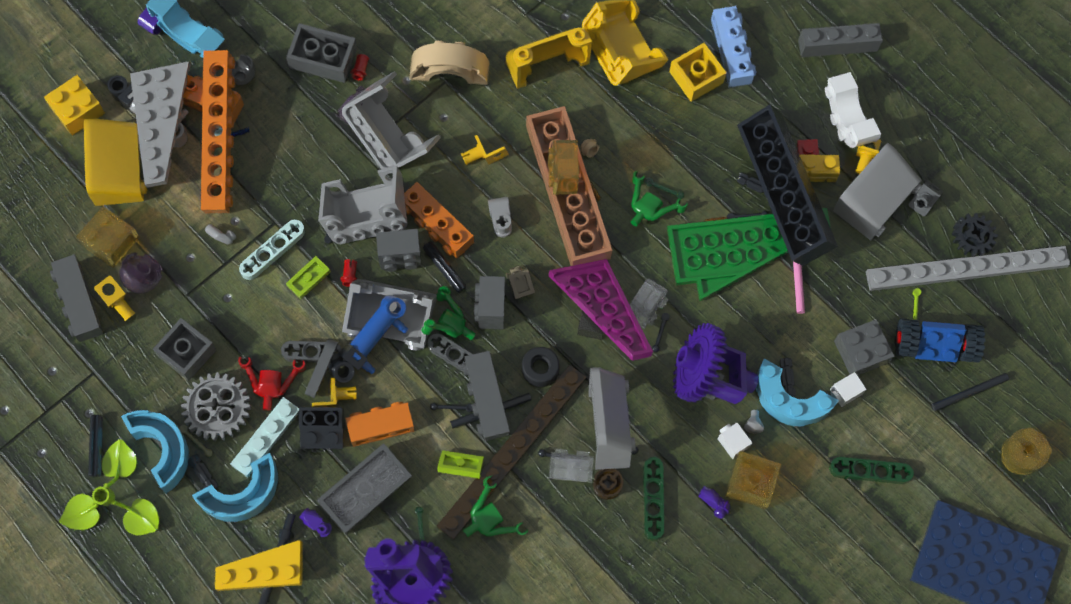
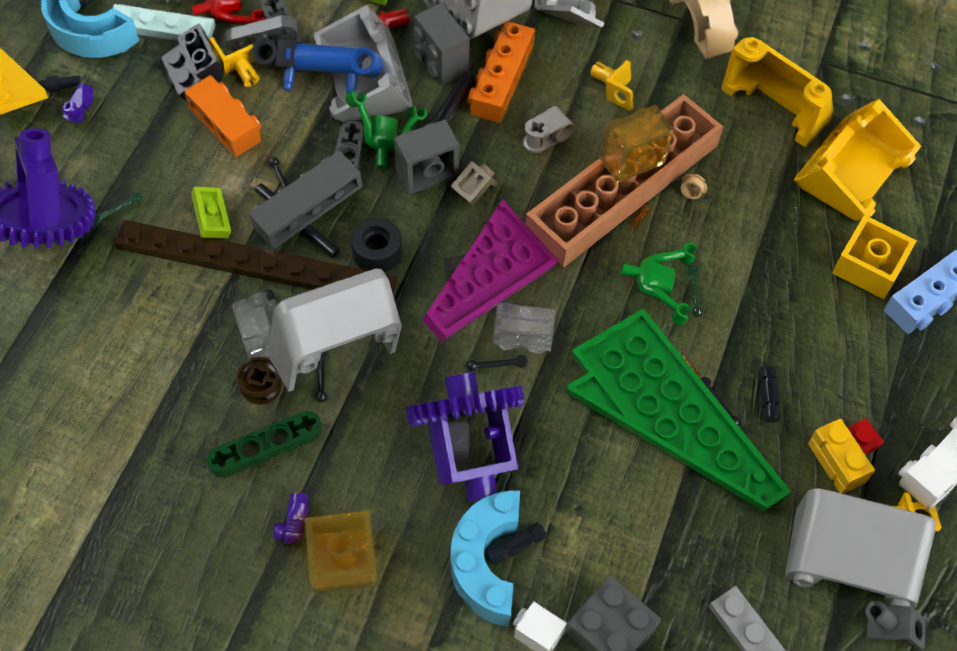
camera: 65 degrees right, 10 degrees down
clear brick [317,443,412,535] -> none
green piece [463,476,528,537] -> none
white brick [718,423,752,459] -> none
black brick [737,105,838,266] -> none
light grey rock [744,410,764,434] -> none
bright pink bar [793,262,805,314] -> none

